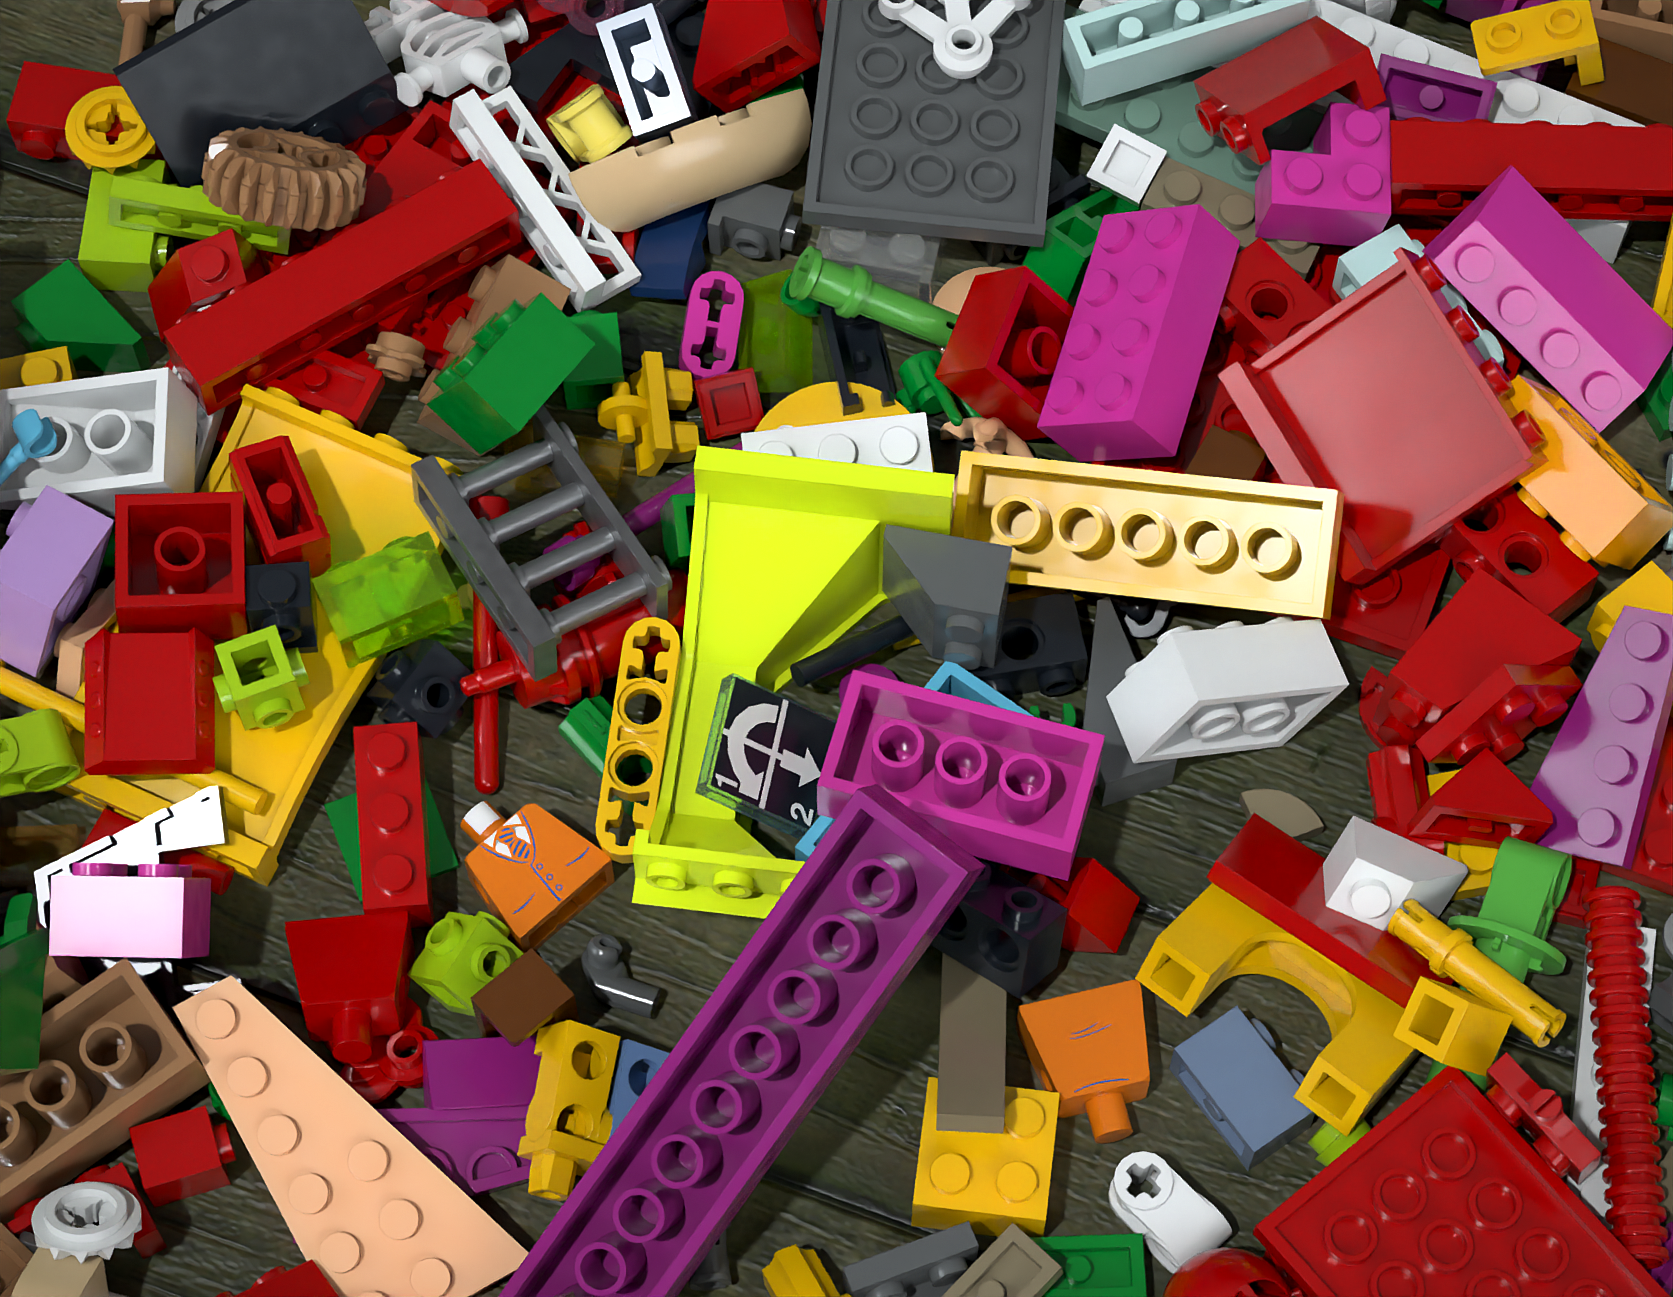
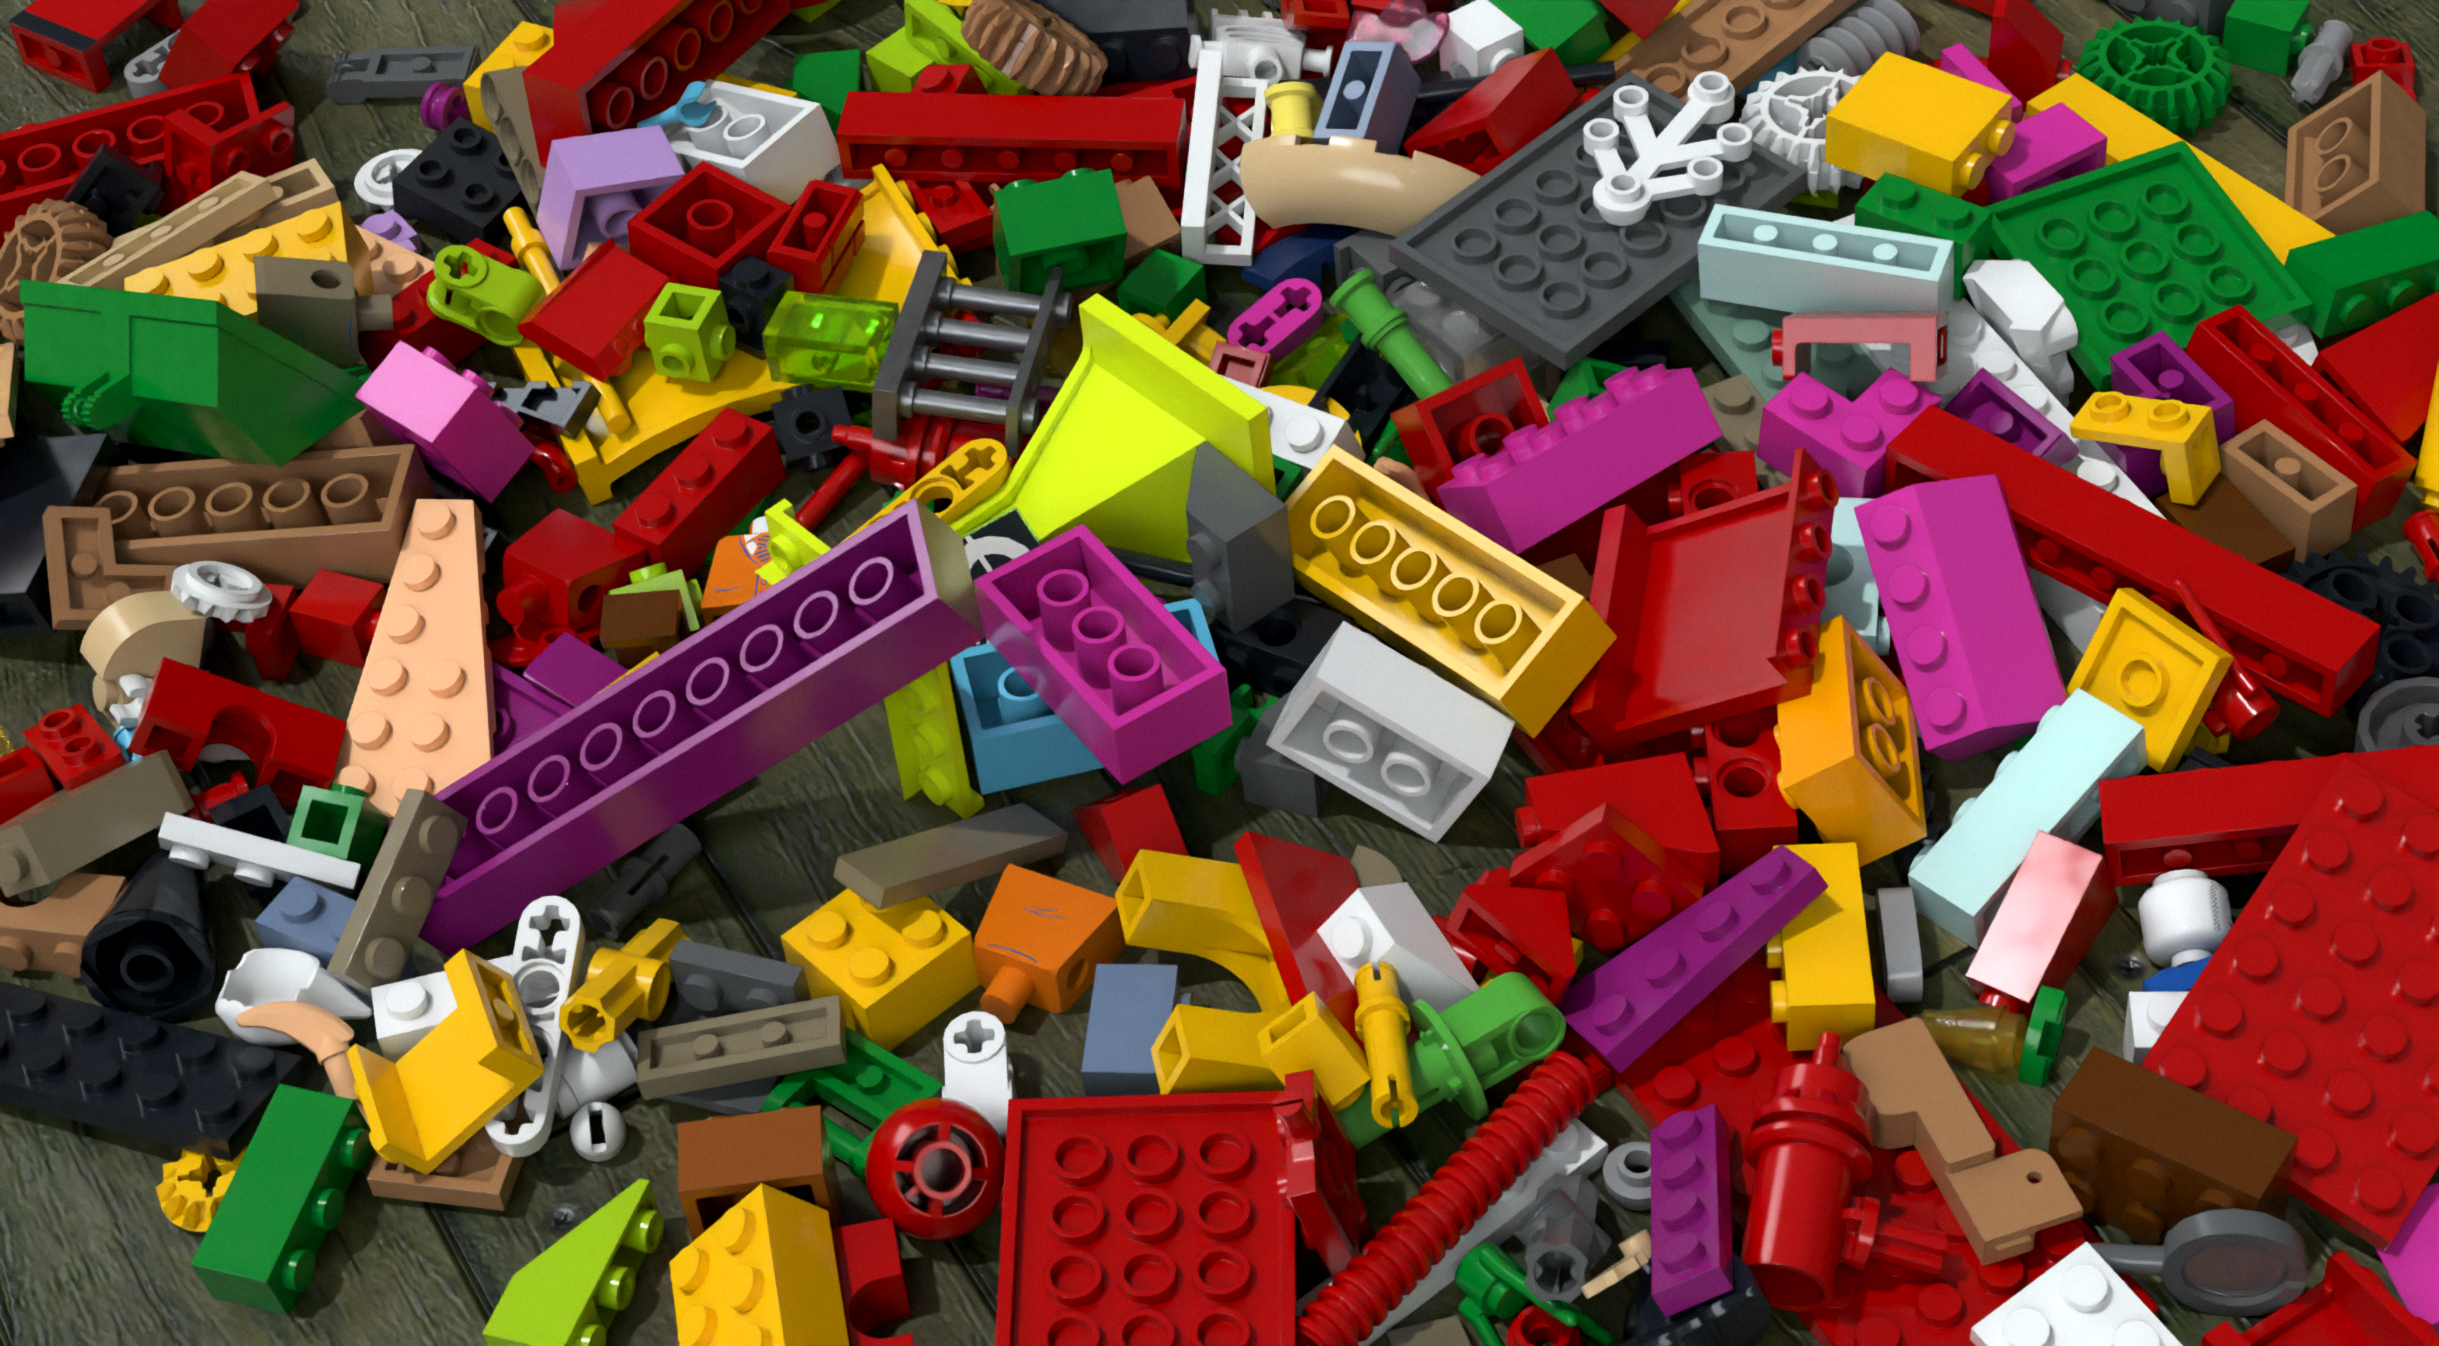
camera: 45 degrees right, 20 degrees down
black brick [930,856,1068,999] -> none
white plate [1086,124,1167,207] -> none

